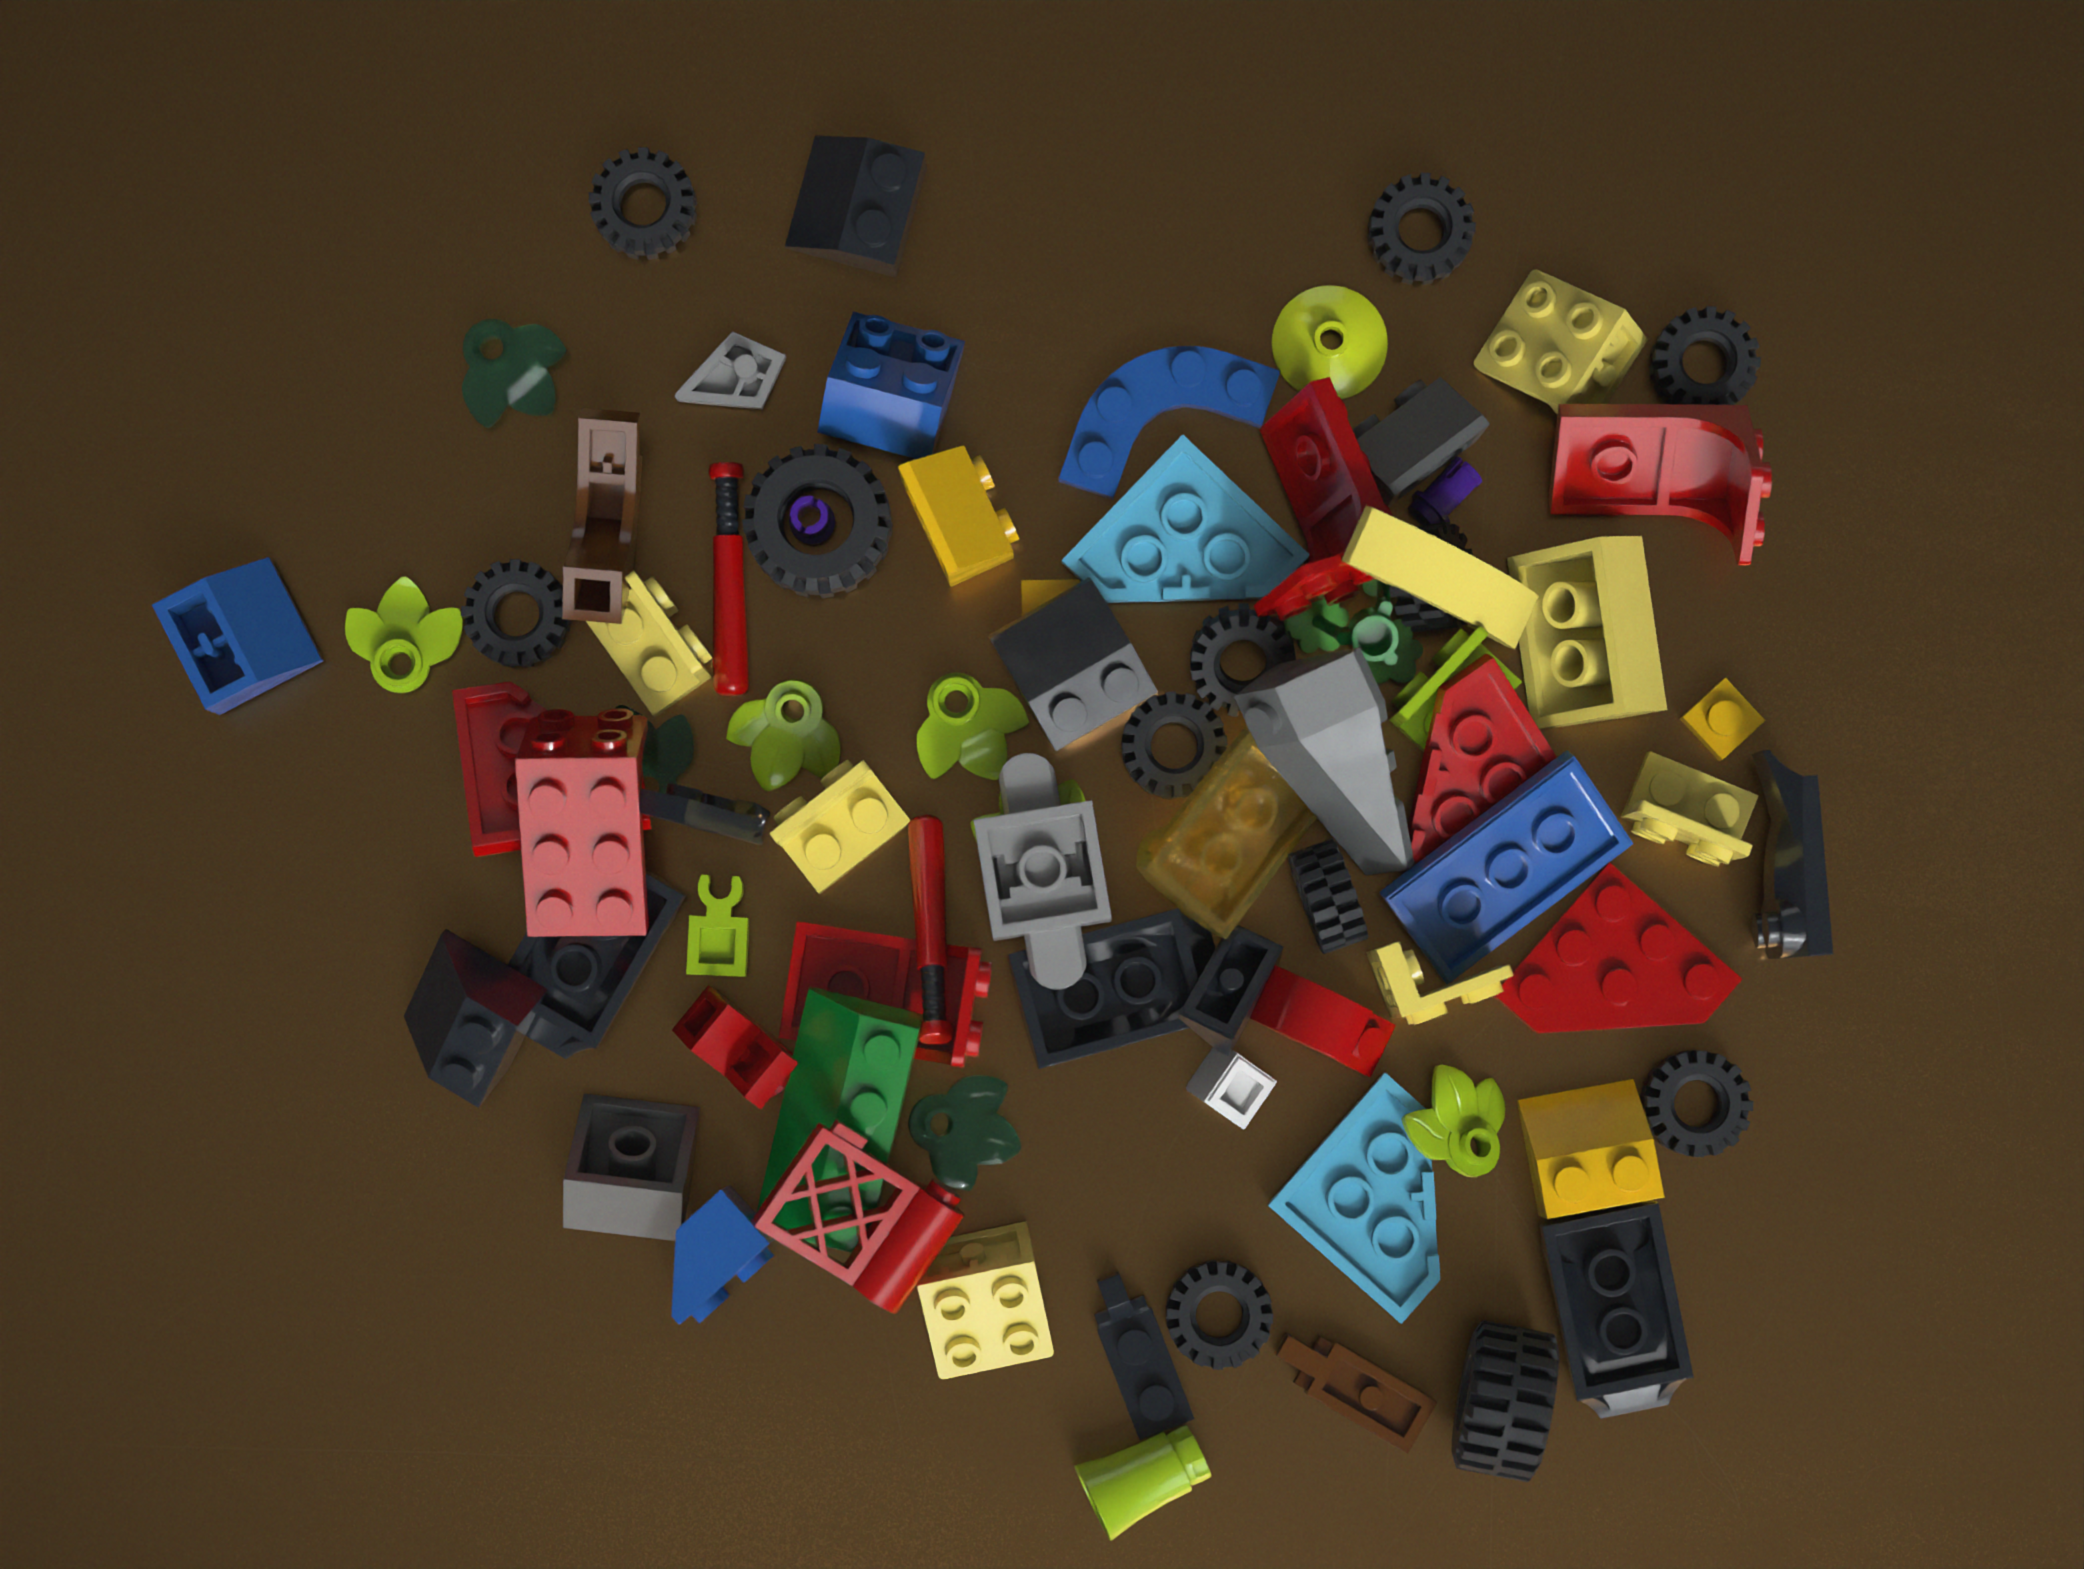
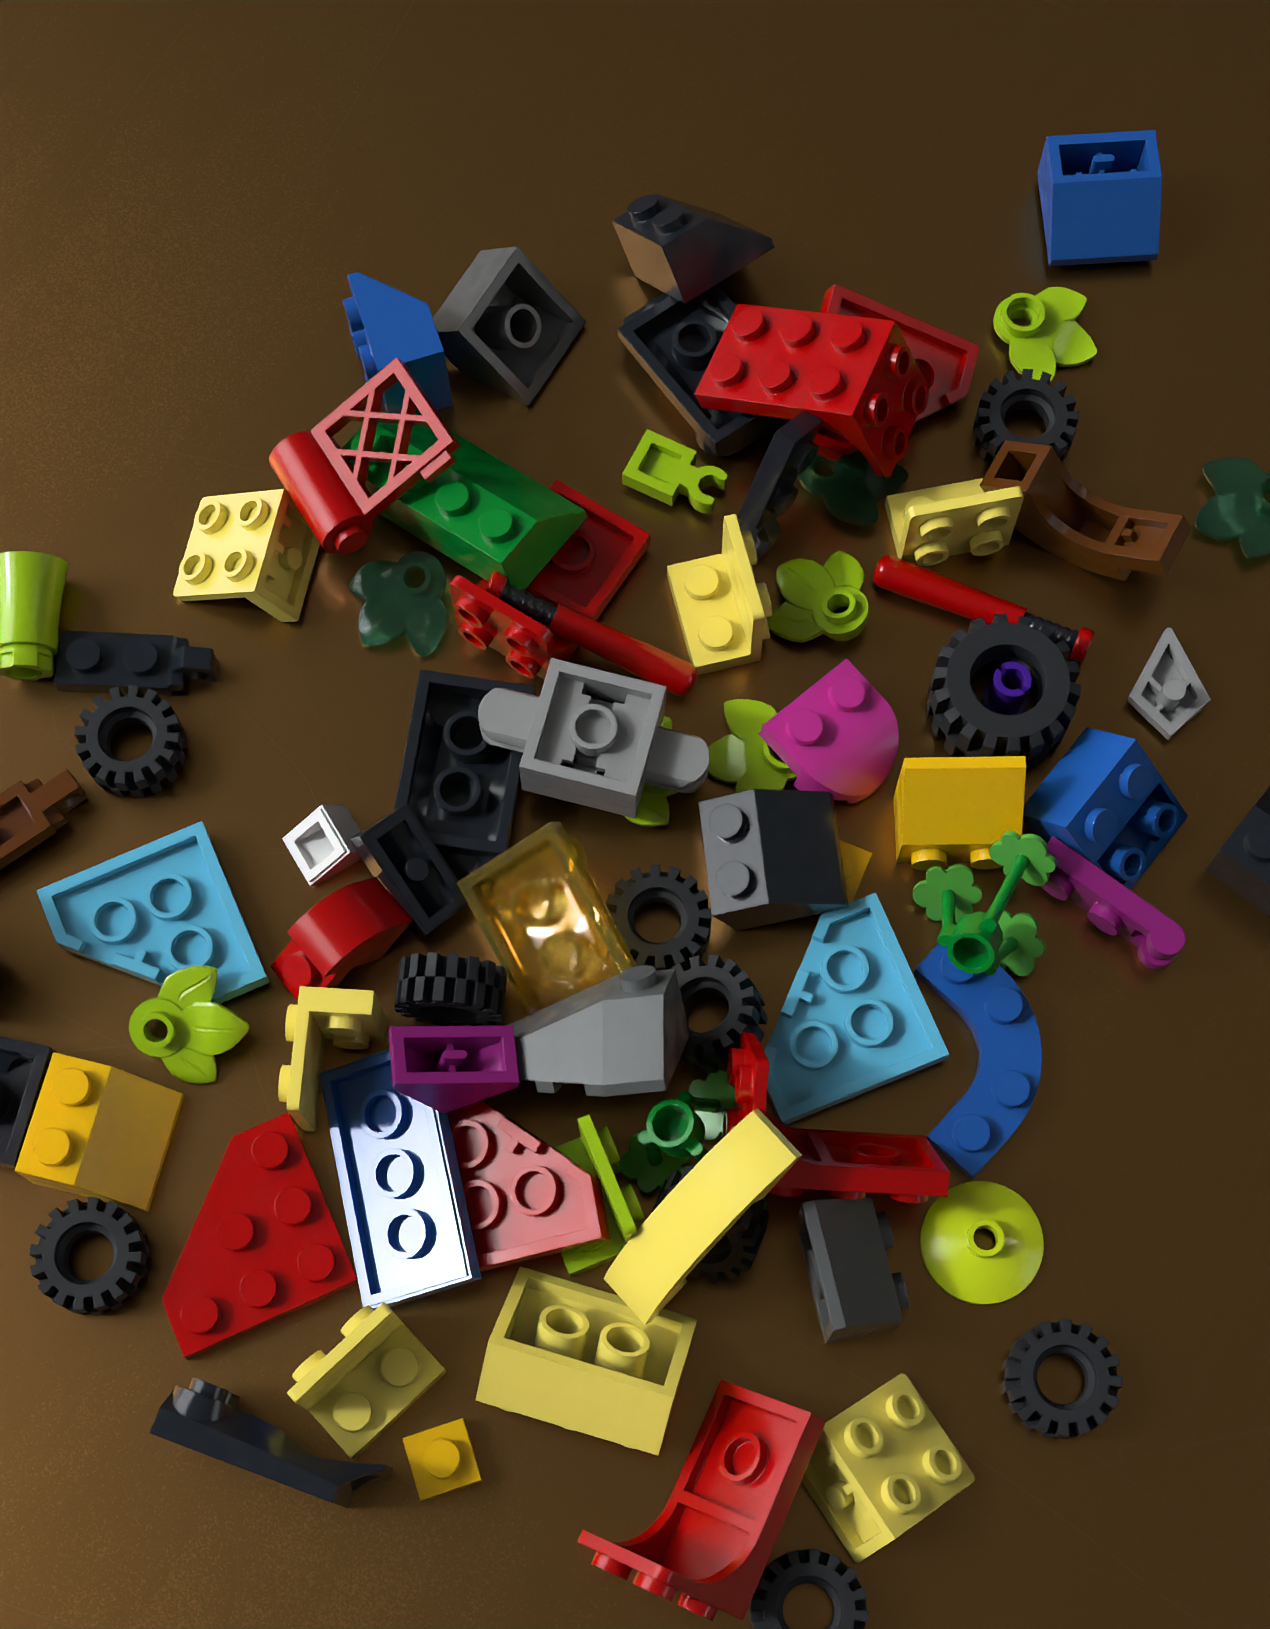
camera: 115 degrees right, 15 degrees down
red brick [672,985,798,1109] -> none
dark purple pin [1408,456,1482,525] -> none
none -> magenta slope [388,1026,519,1114]
none -> dark pink slope [759,658,899,804]
none -> plant [913,831,1057,976]
none -> magenta plate [1041,836,1185,970]

